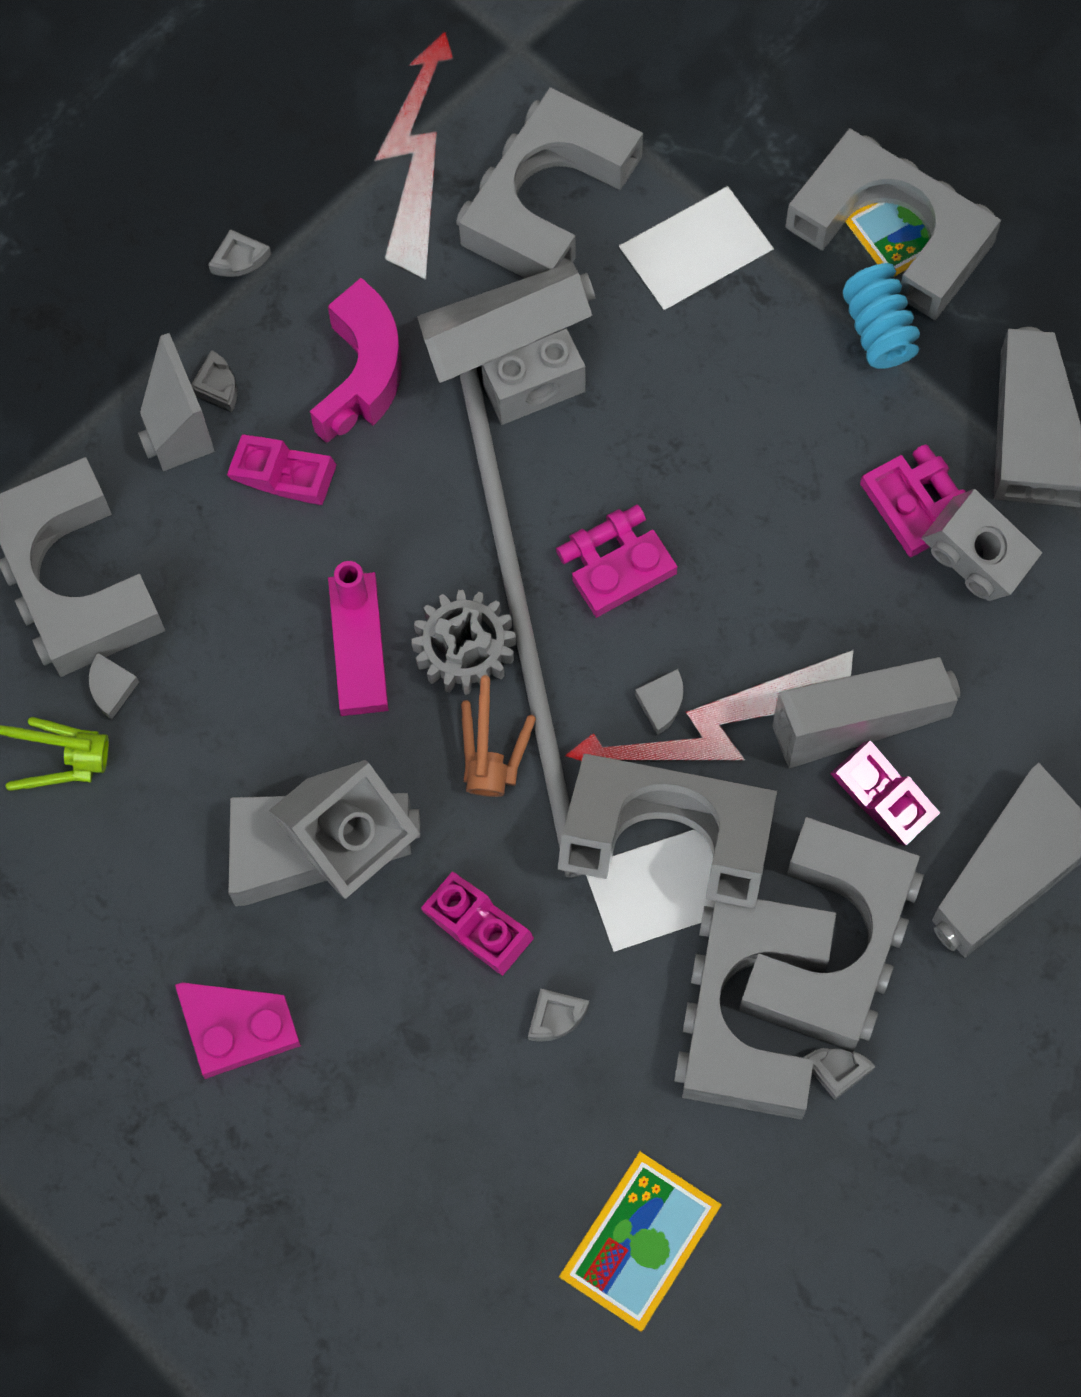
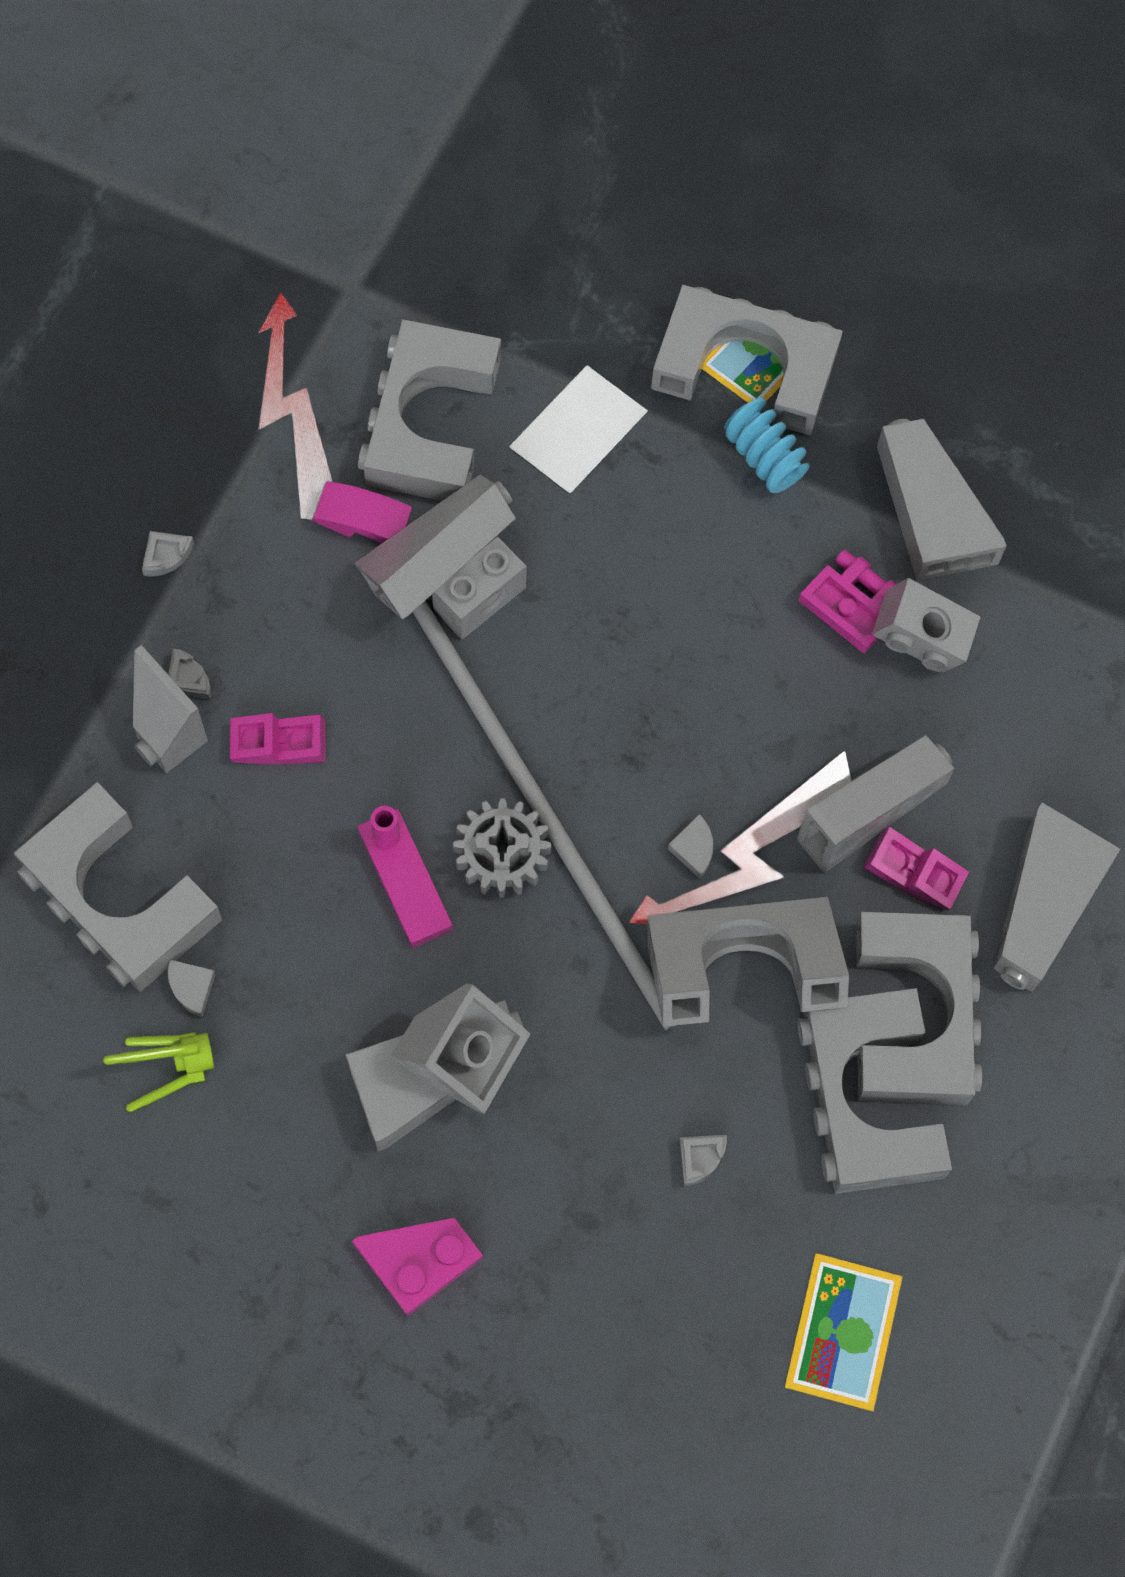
camera: 25 degrees left, 0 degrees up
dark pink arch [310,278,402,443] -> none
dark pink slope [421,871,534,976] -> none
nougat plant [461,675,536,797] -> none
dark pink plate [556,505,678,618] -> none
white sticker [586,829,715,952] -> none
light grey tile [804,1048,875,1100] -> none
none -> dark pink slope [311,481,412,544]

